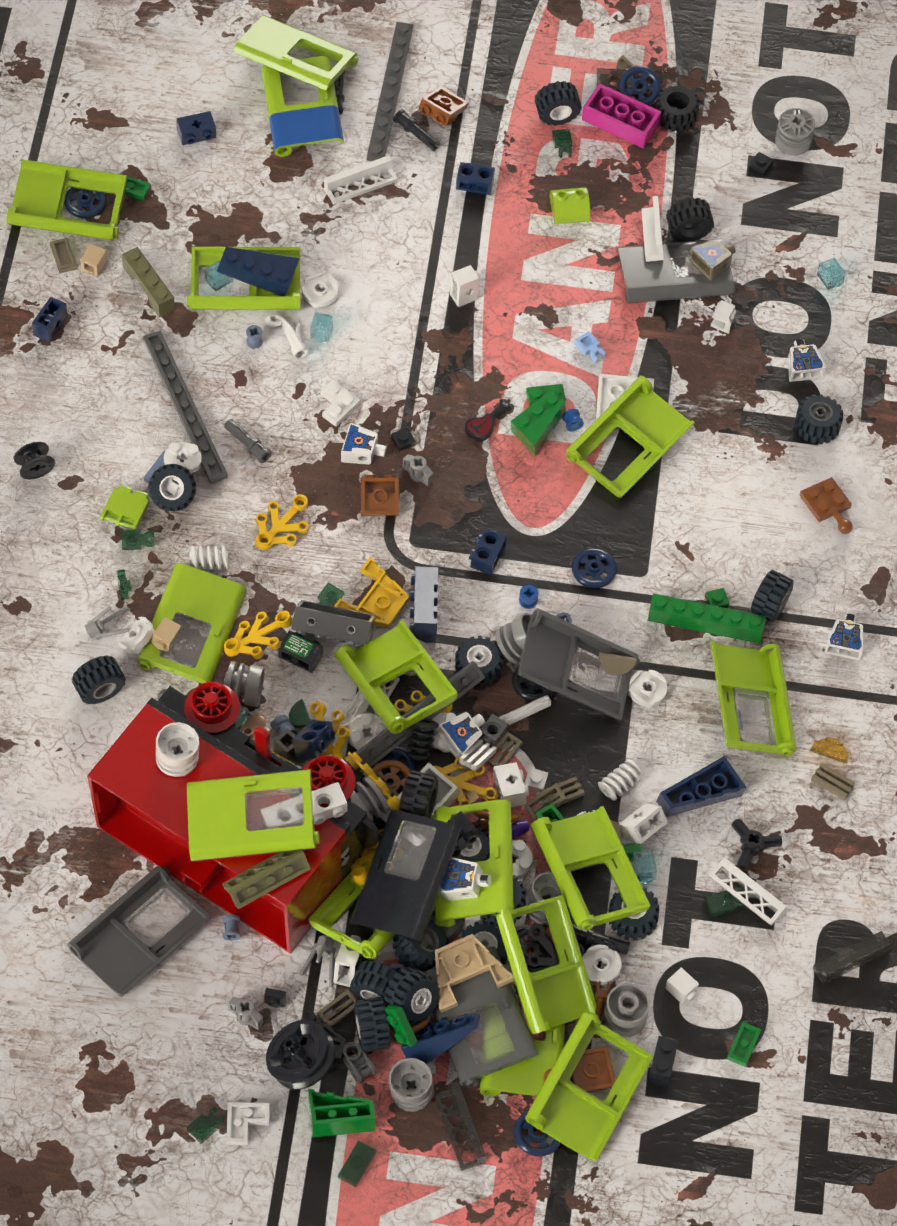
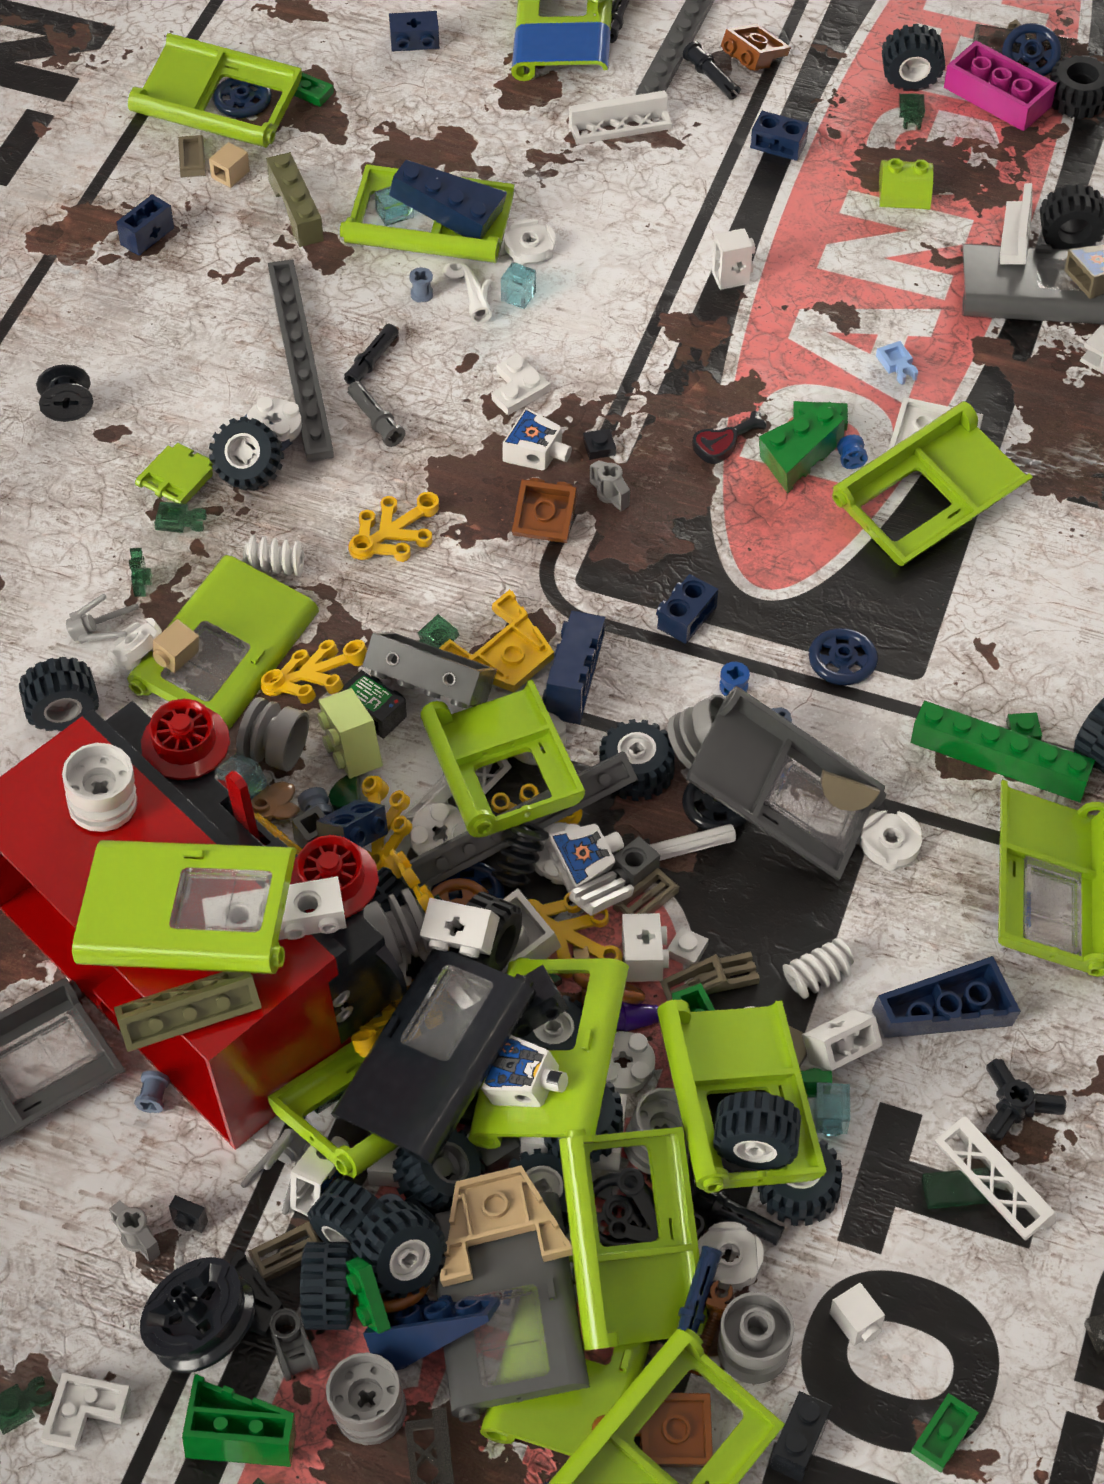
camera: 15 degrees right, 5 degrees down
none -> yellowish green brick [317,688,383,779]
none -> black pin [344,324,399,385]
none -> white brick [420,898,500,958]
none -> dark blue pin [677,1246,723,1334]
none -> black wheel [713,1091,801,1170]

